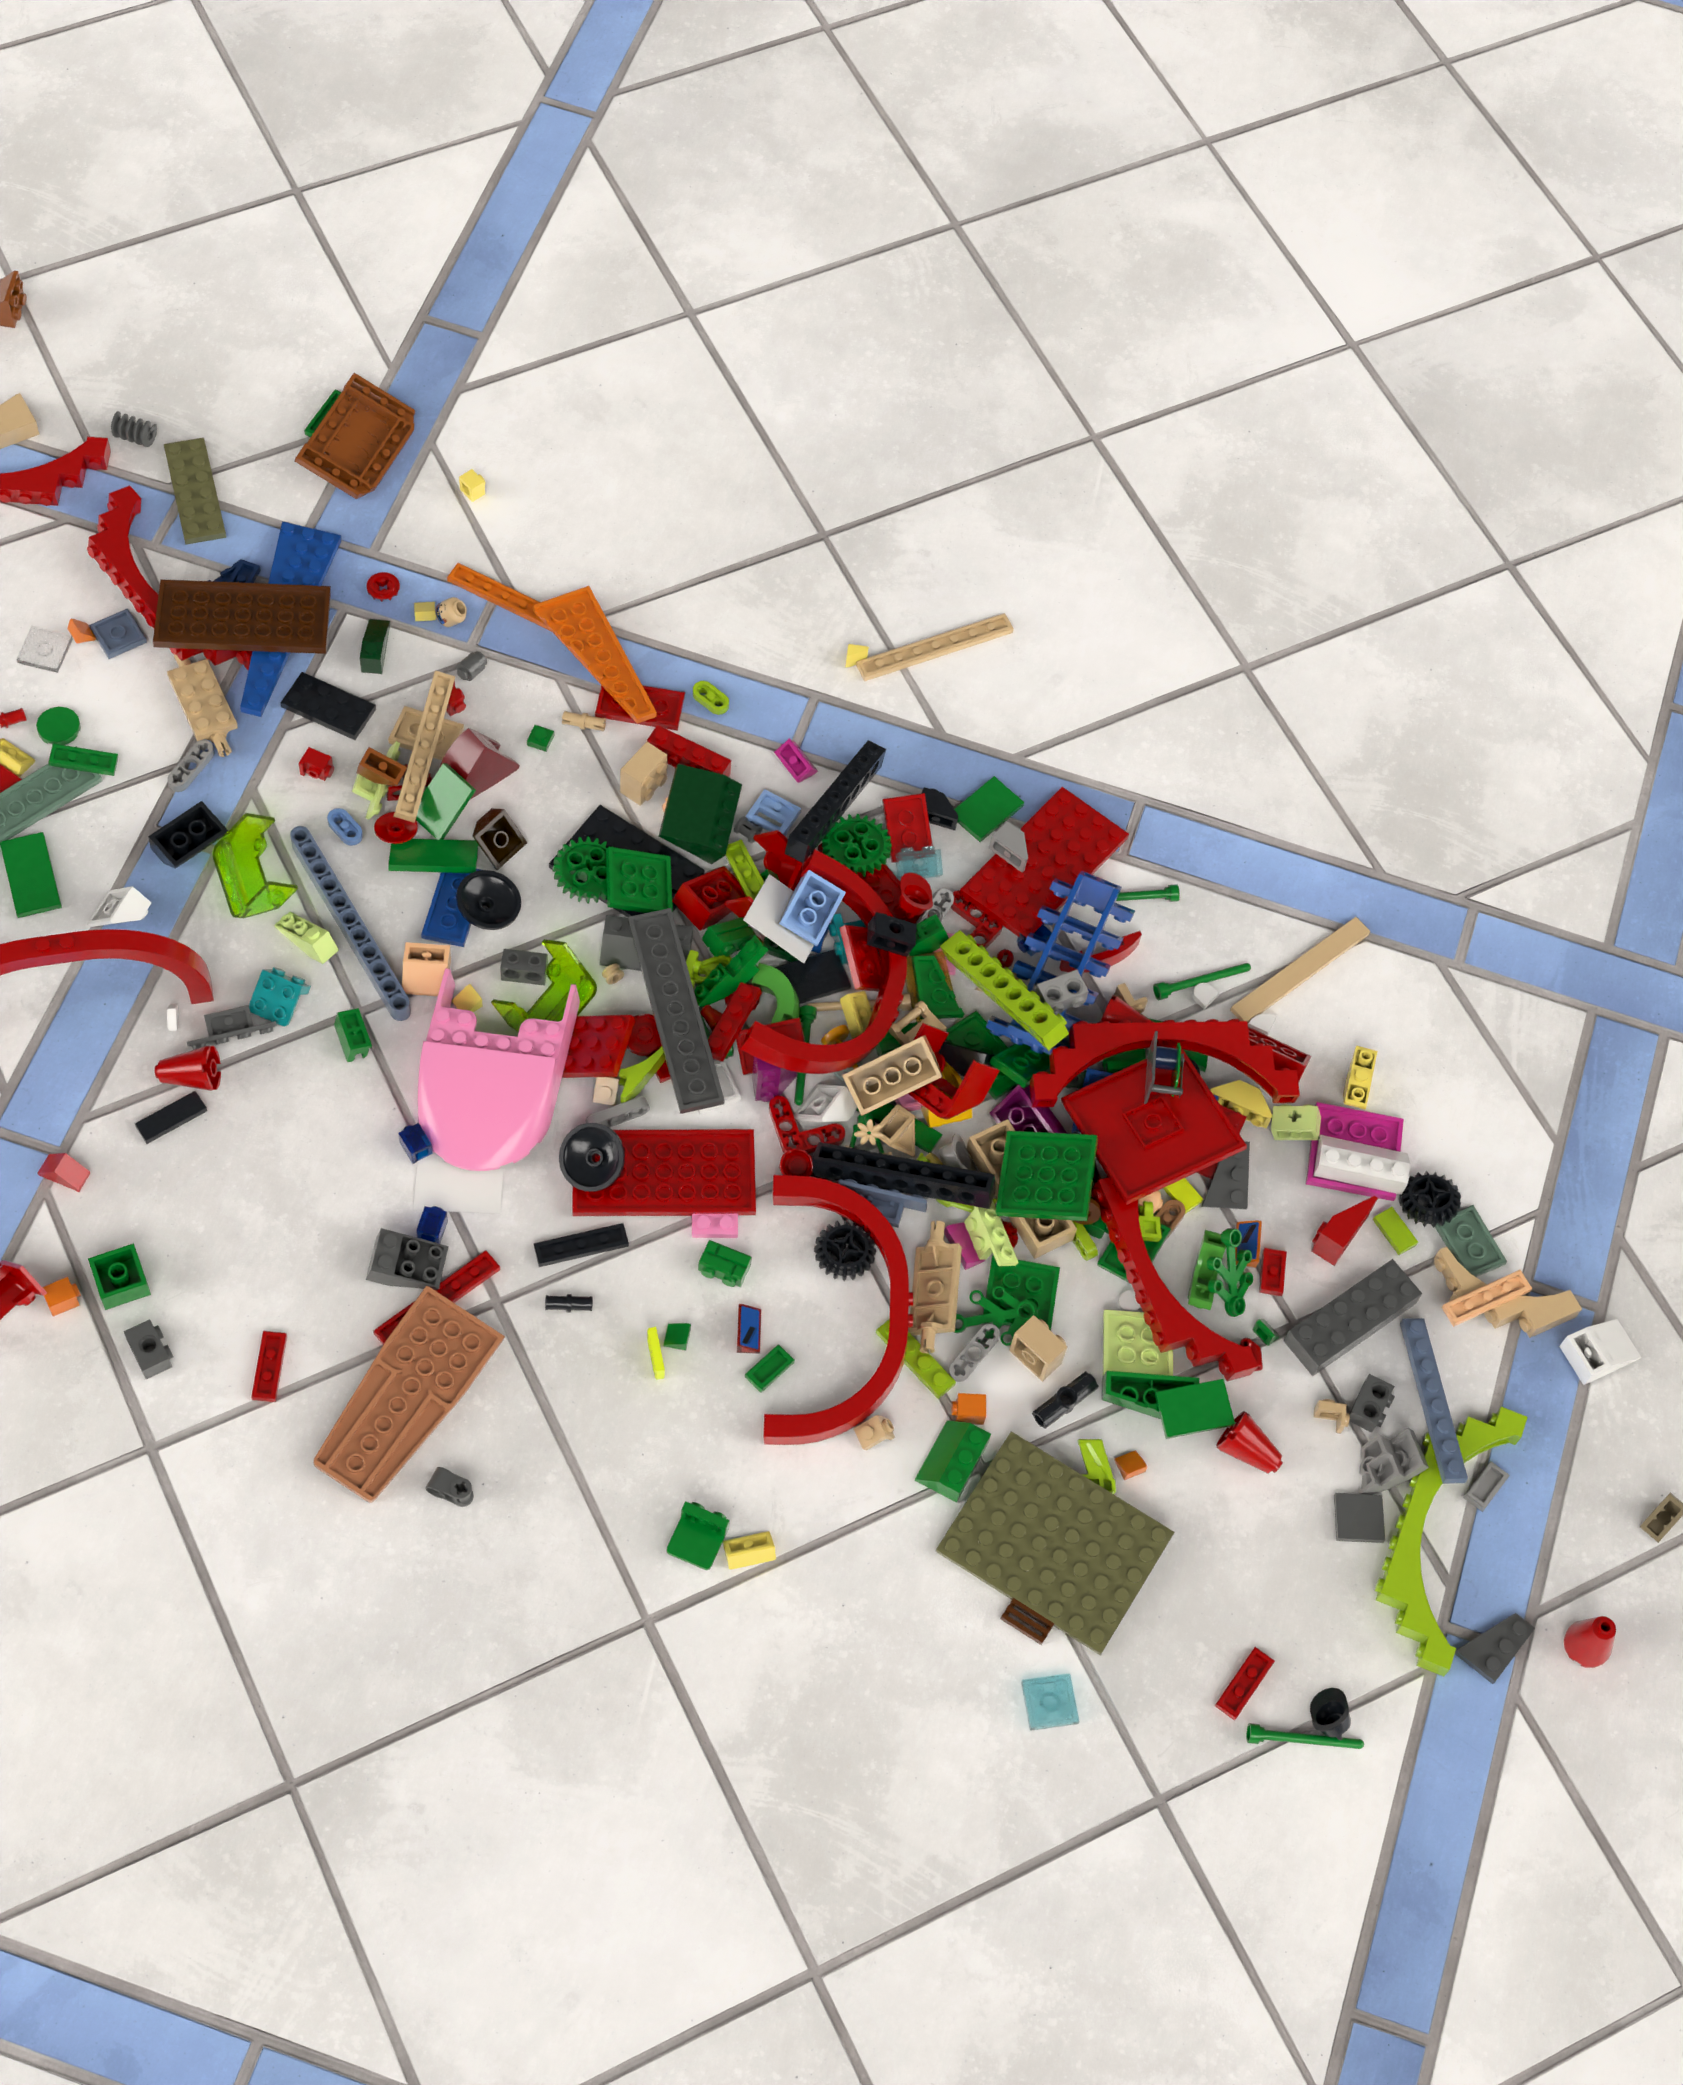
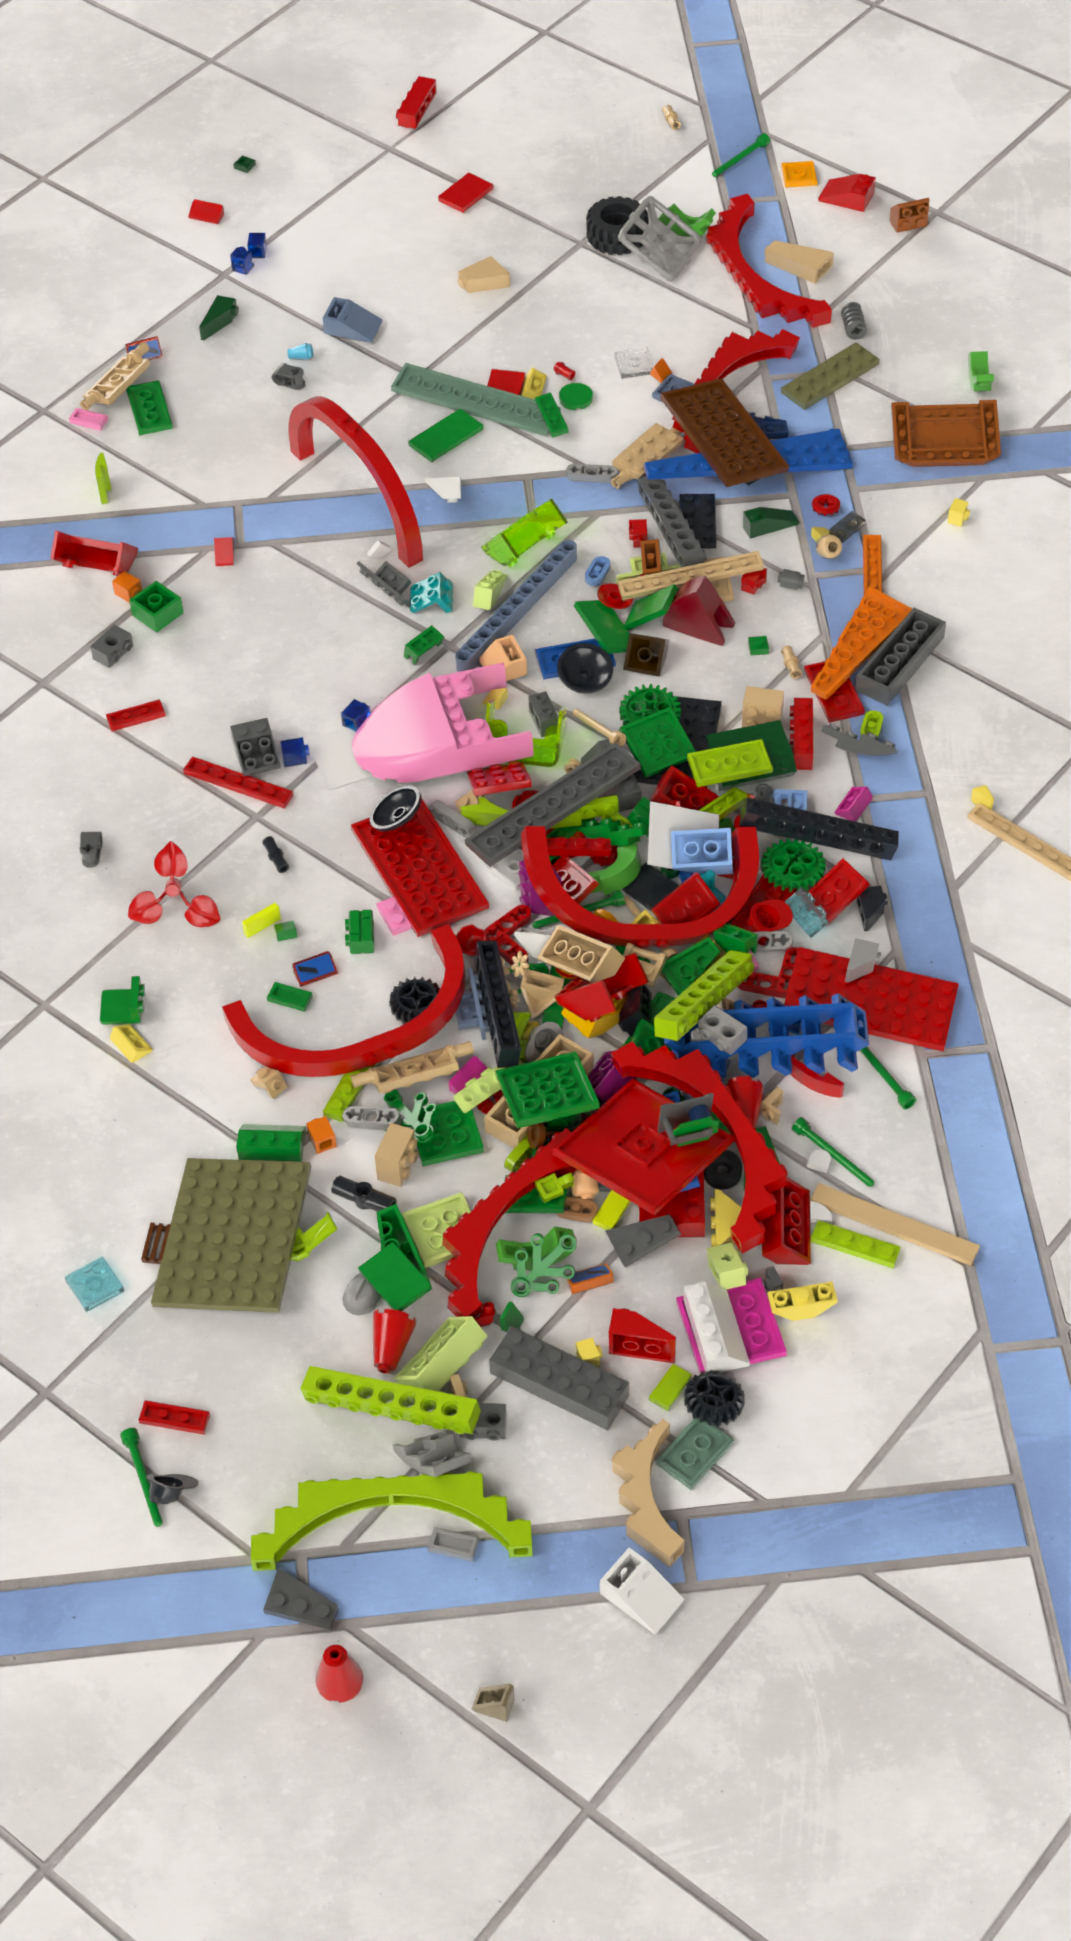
camera: 75 degrees right, 10 degrees down
black tile [135,1091,207,1144] -> none
black slope [148,801,229,869] -> none
red cone [154,1046,221,1091] -> none
nougat wing [314,1286,505,1503] -> none
black tile [534,1223,629,1267] -> none
black brick [867,912,917,957] -> none
green tile [954,776,1024,842] -> none
orange slope [1114,1450,1147,1480] -> none
red plate [1259,1248,1287,1296] -> none
dark grey tile [1334,1493,1385,1543] -> none
sand blue plate [1400,1318,1468,1484] -> none
light nougat tile [1442,1270,1532,1327] -> none
none -> plant [128,841,221,927]
none -> lime brick [300,1366,481,1434]
none -> light grey piece [342,1273,381,1315]
none -> yellowish green slope [393,1317,487,1392]
none -> tan piece [572,709,626,747]
none -> light yellow plate [576,1337,603,1367]
none -> dark grey brick [638,476,707,567]
none -> lime tile [687,739,773,787]
none -> dark grey plate [763,1266,783,1291]
none -> lime plate [811,1220,901,1269]
none -> dark grey slope [821,723,899,756]
none -> clear smoke plate [829,511,866,543]
none -> dark grey brick [855,608,946,706]
none -> bright green arch [968,351,994,391]

